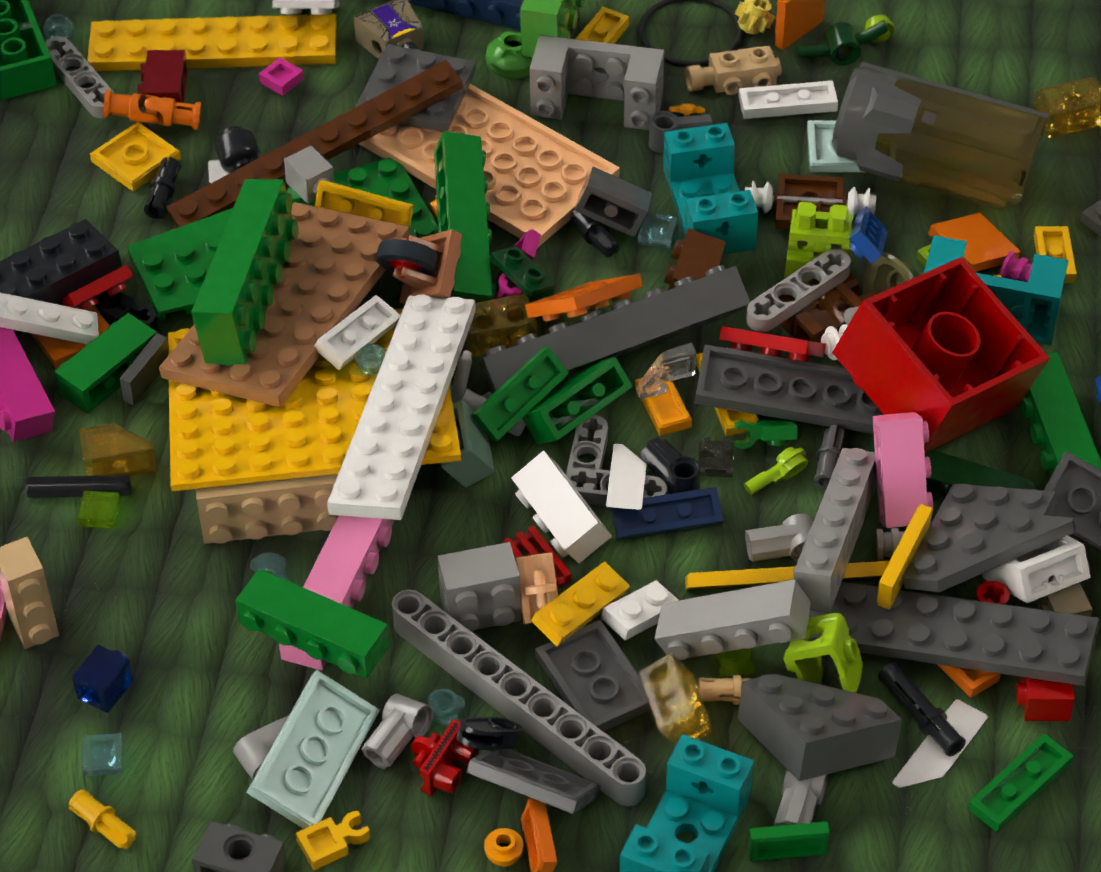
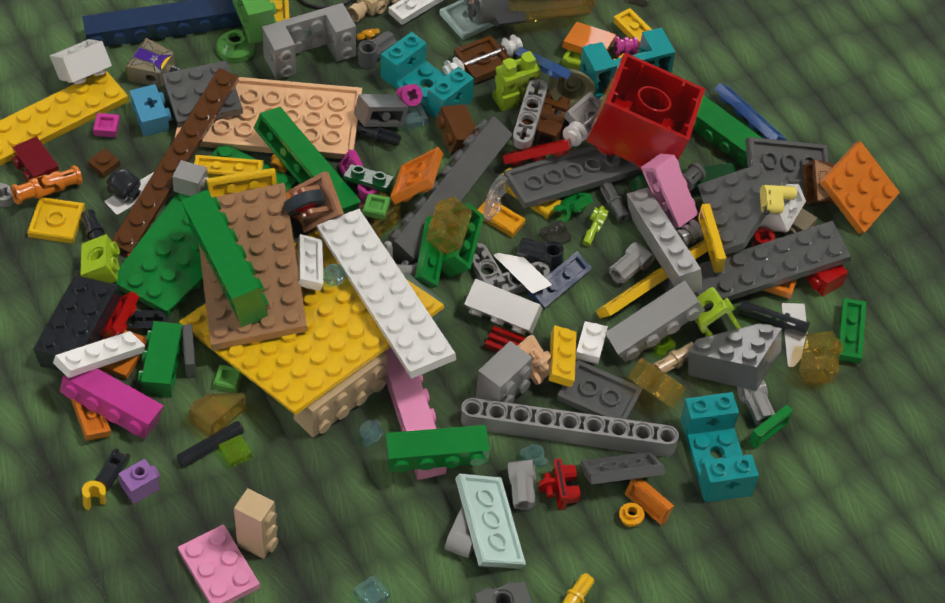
camera: 40 degrees left, 5 degrees up
clear blue brick [72,645,133,713] -> none
yellow plate [296,811,370,871] -> none
black piece [456,717,523,750] -> none
none -> lime brick [80,234,120,283]
none -> reddish brown plate [88,148,121,178]
none -> dark azure brick [130,84,172,137]
none -> yellow tile [194,155,264,178]
none -> bright green tile [213,365,243,394]
none -> bright green tile [363,193,391,220]
none -> dark pink bush [396,84,423,106]
none -> clear yellow brick [426,196,472,254]
none -> dark grey bush [682,162,706,192]
none -> light yellow piece [760,185,797,215]
none -> clear yellow brick [799,331,843,386]

